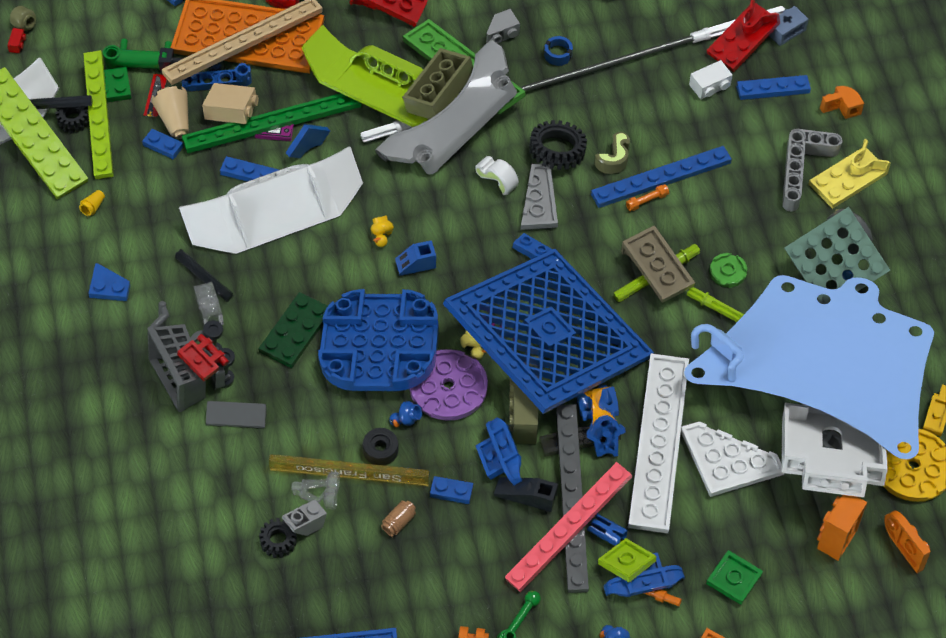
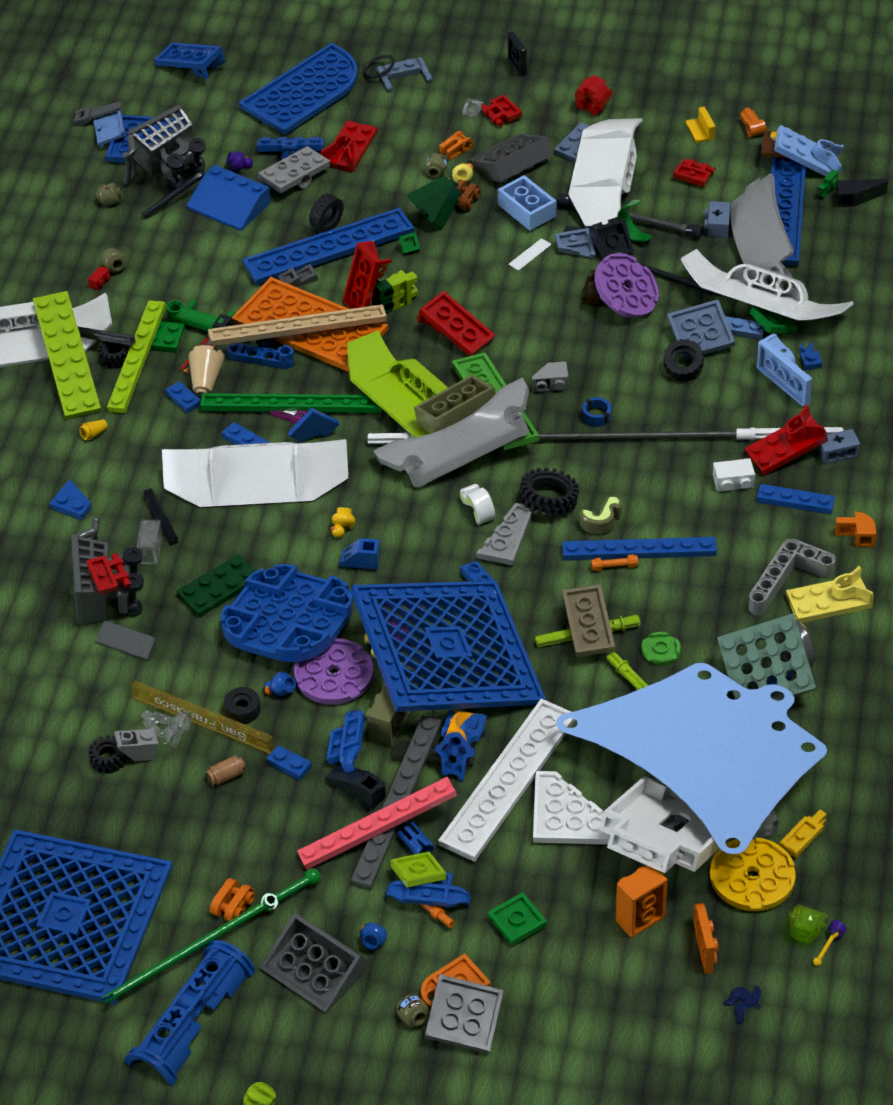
camera: 25 degrees right, 10 degrees down
tan brick [202,83,259,124] -> none
light blue piece [691,324,744,381] -> none

